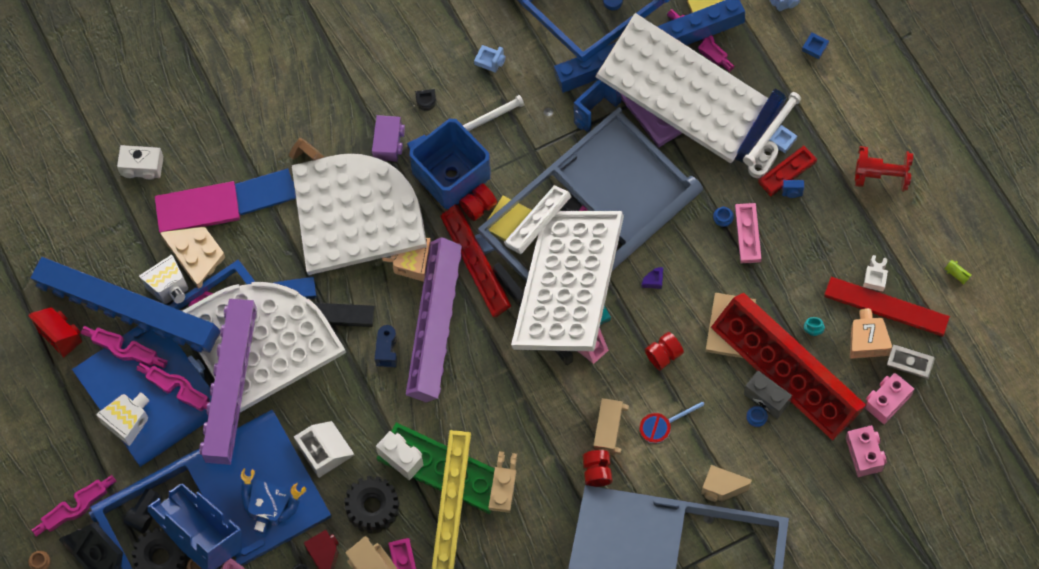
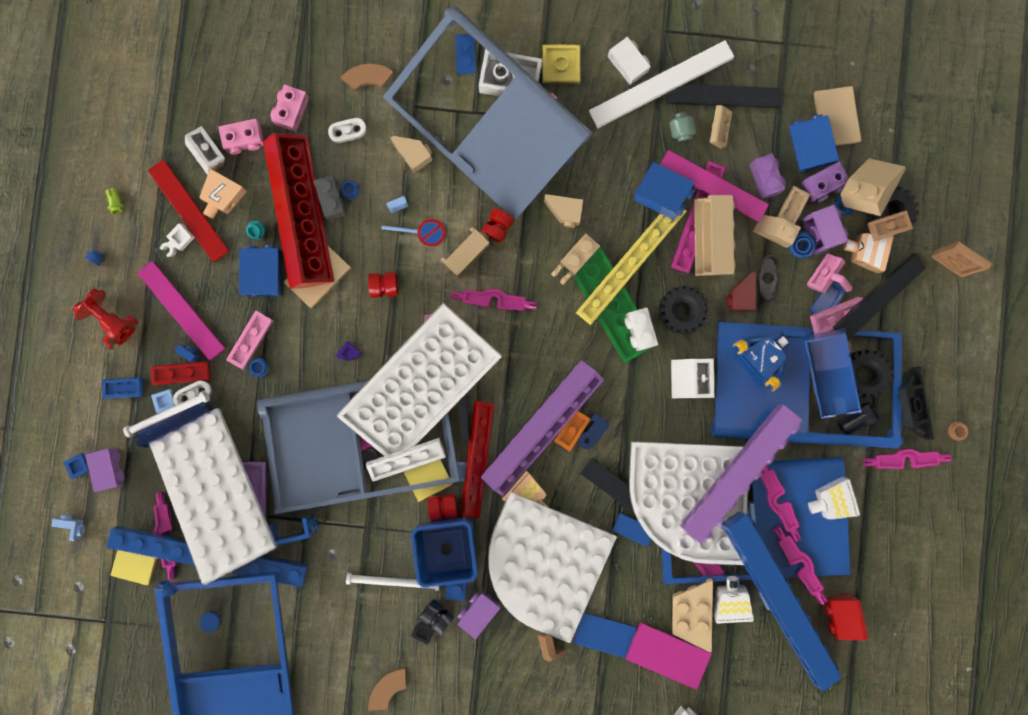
camera: 155 degrees left, 20 degrees up
light blue bracket [474,45,506,73] -> none
none -> blue plate [85,249,104,266]
none -> medium lavender brick [85,448,125,492]
none -> blue plate [102,378,143,399]
none -> dark pink tile [137,261,226,361]
none -> blue brick [239,245,282,297]
none -> white plate [328,118,367,143]
none -> medium nougat tile [340,64,394,91]
none -> medium nougat tile [368,667,407,711]
none -> light blue tile [386,196,408,213]
none -> black wheel [418,599,455,636]
none -> dark pink piece [451,289,537,311]
none -> tan slope [544,194,583,228]
none -> orange plate [554,411,590,451]

